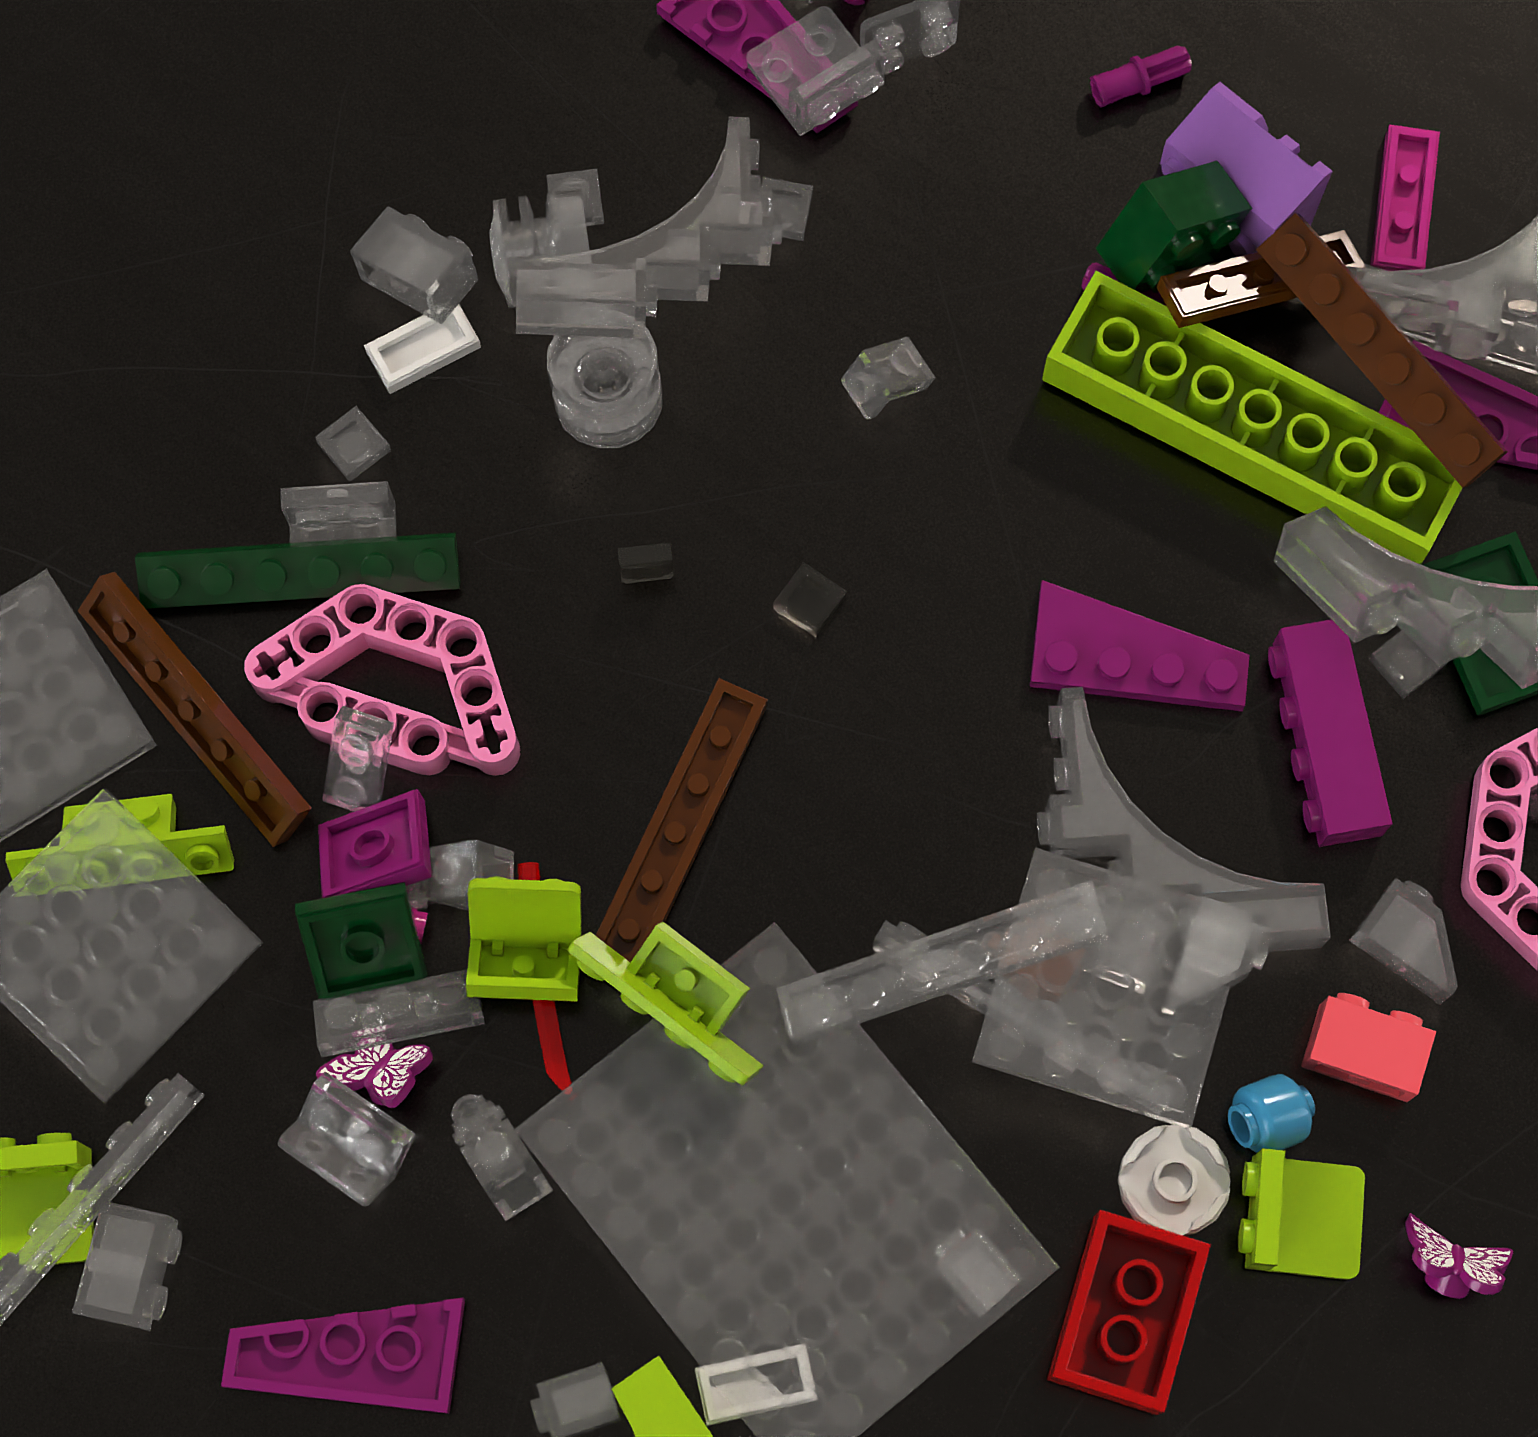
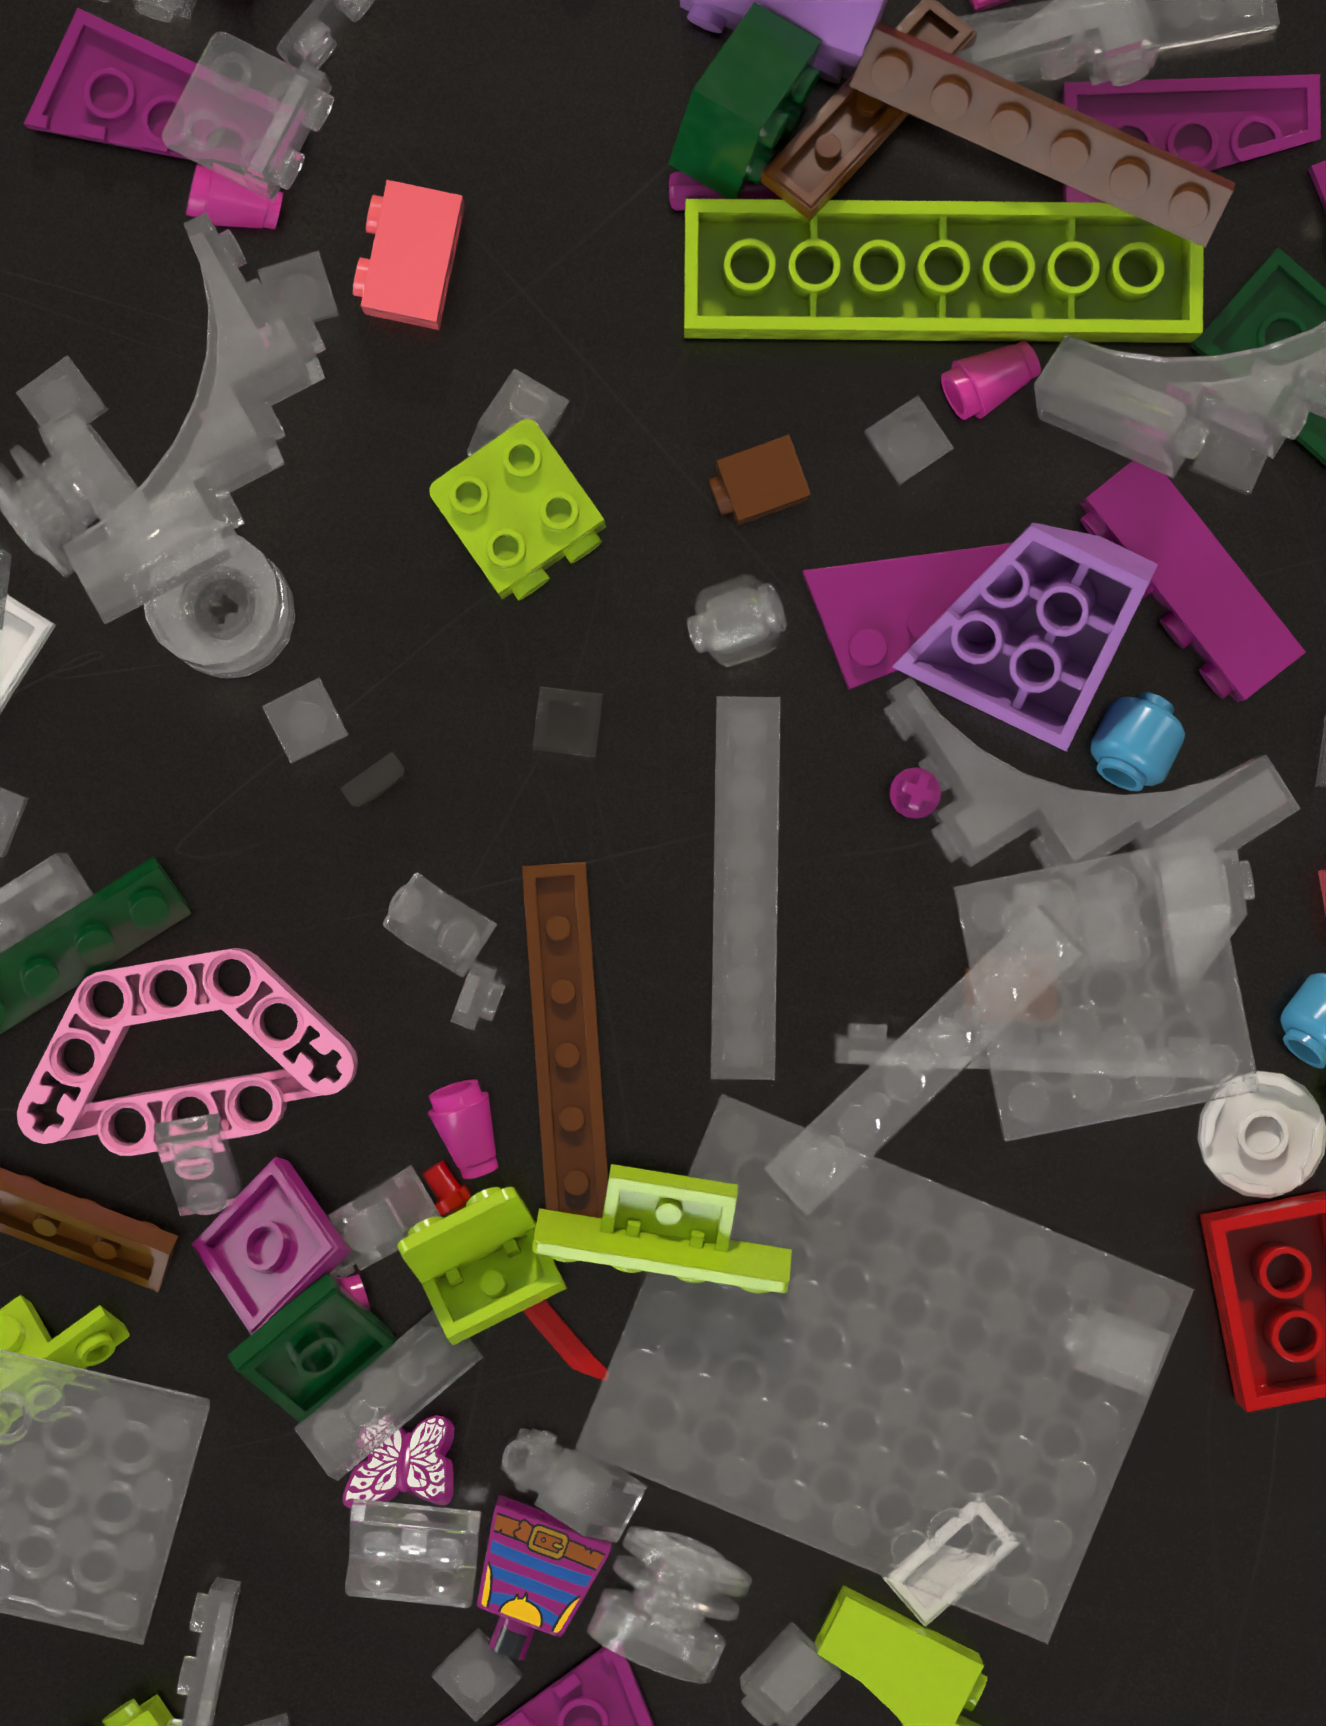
camera: 30 degrees left, 15 degrees up
none -> dark pink cone [186,163,283,230]
none -> clear plate [262,678,350,764]
none -> coral brick [353,180,465,330]
none -> clear bracket [383,873,497,978]
none -> dark pink cone [428,1079,499,1179]
none -> lime bracket [430,419,606,600]
none -> clear plate [432,1628,522,1722]
none -> clear plate [450,959,505,1030]
none -> torso [477,1495,612,1660]
none -> clear wheel [587,1526,752,1684]
none -> clear head [687,574,787,667]
none -> reddish brown brick [708,434,811,526]
none -> clear plate [711,696,780,1080]
none -> clear plate [864,395,954,486]
none -> magenta axle [889,767,941,819]
none -> medium lavender wedge [892,523,1158,751]
none -> dark pink cone [941,341,1041,420]
none -> dark azure head [1090,692,1185,791]

